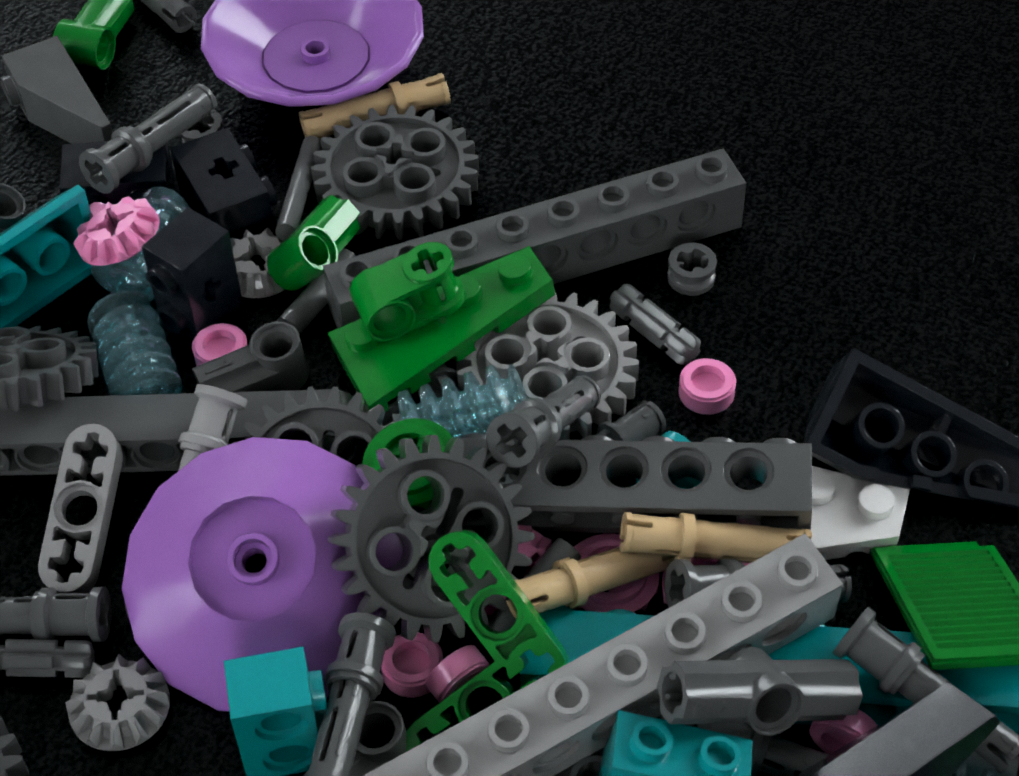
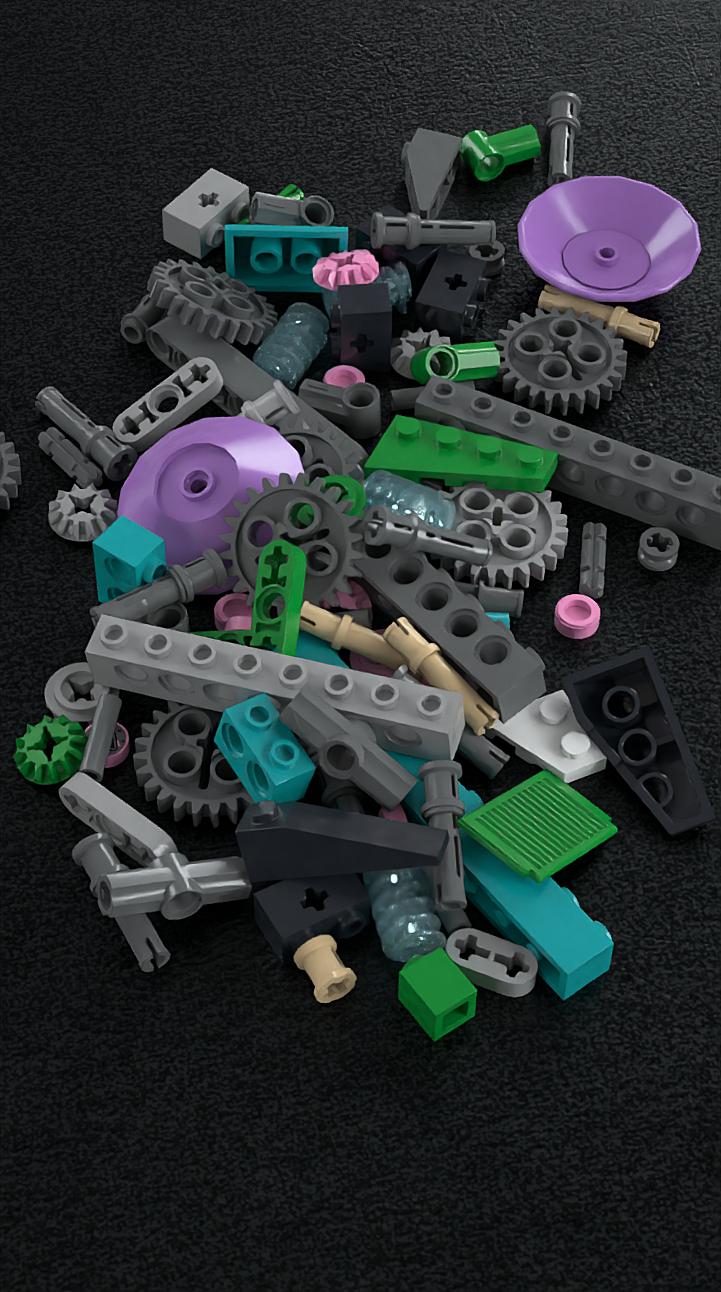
camera: 45 degrees right, 0 degrees up
dark grey bar [275,136,322,241] -> none
green piece [349,242,466,342] -> none

